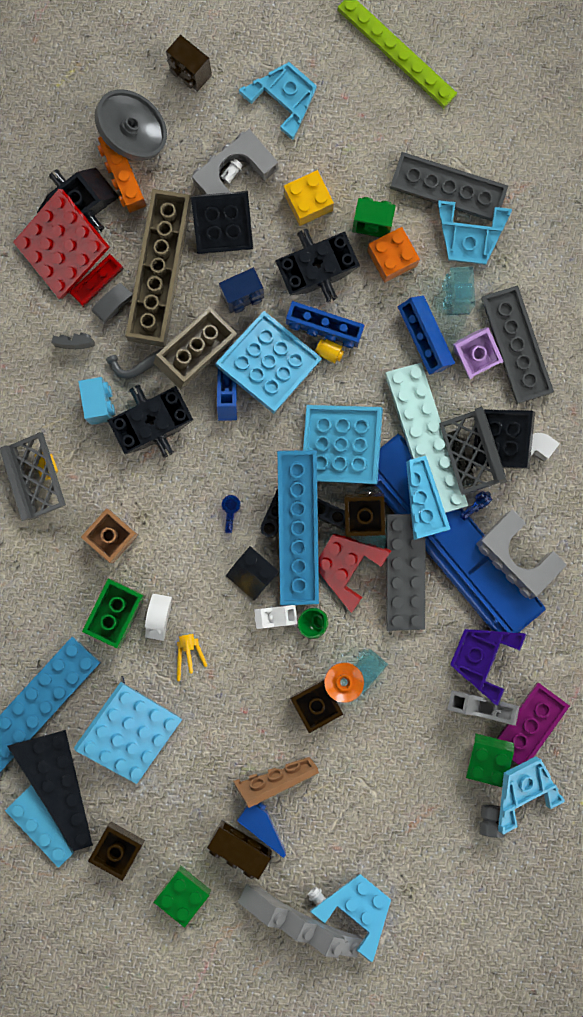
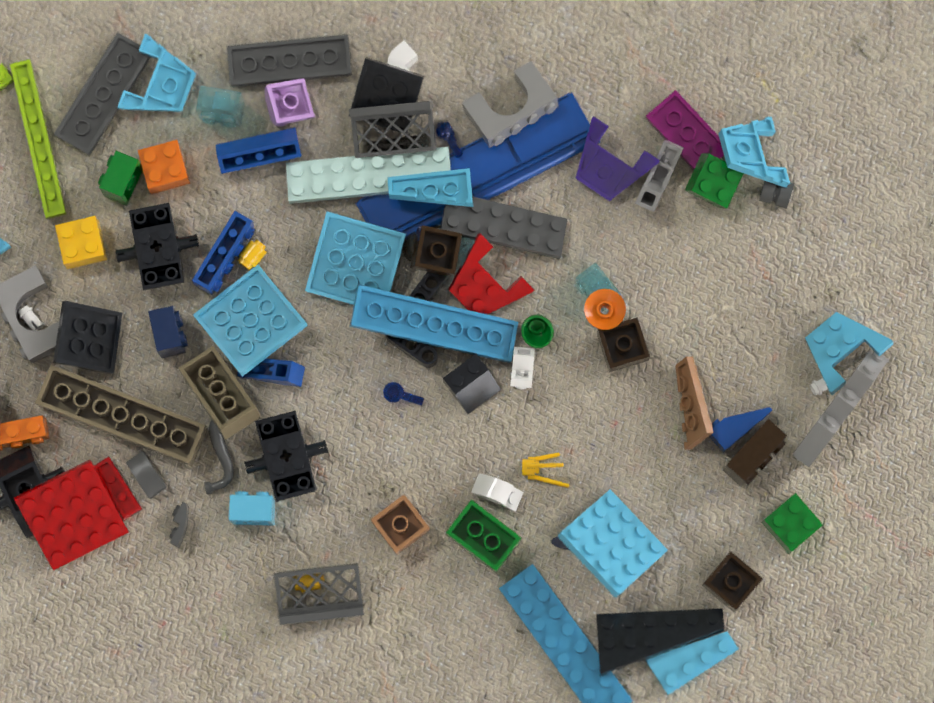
camera: 75 degrees left, 5 degrees down
none -> lime plate [10,59,67,219]

